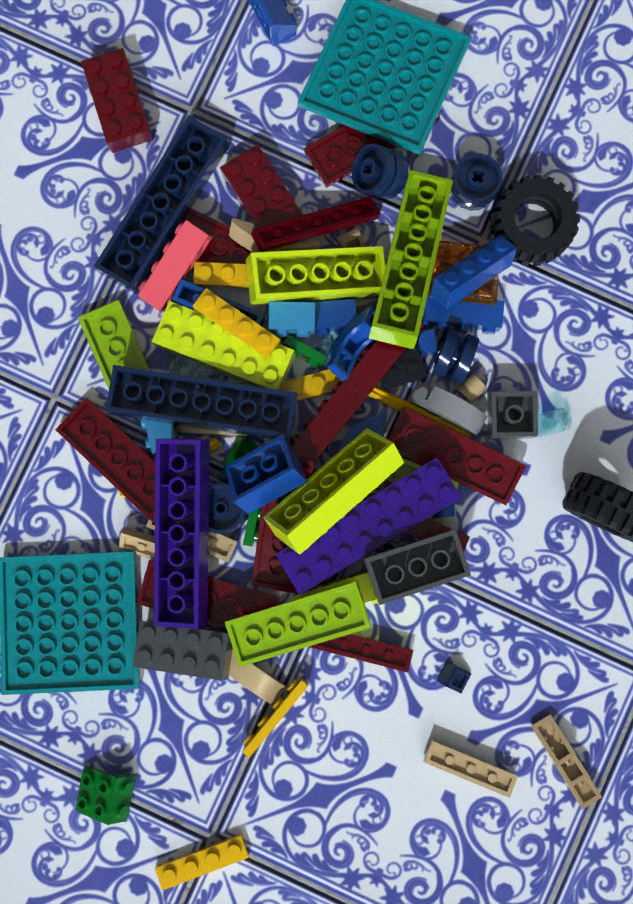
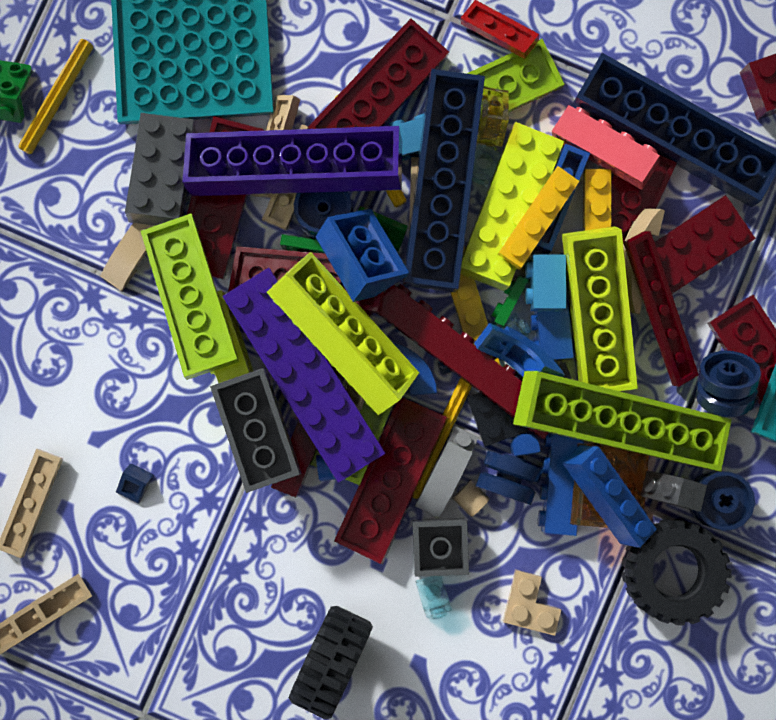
camera: 85 degrees right, 0 degrees up
yellow plate [242,677,309,758] -> none
dark red plate [308,634,414,673] -> none
tan brick [336,227,366,248] -> none
none -> yellow axle [18,39,93,154]
none -> red plate [460,0,539,59]
none -> clear yellow slope [477,87,509,147]
none -> tan plate [502,569,561,636]
none -> flat silver brick [640,470,707,512]

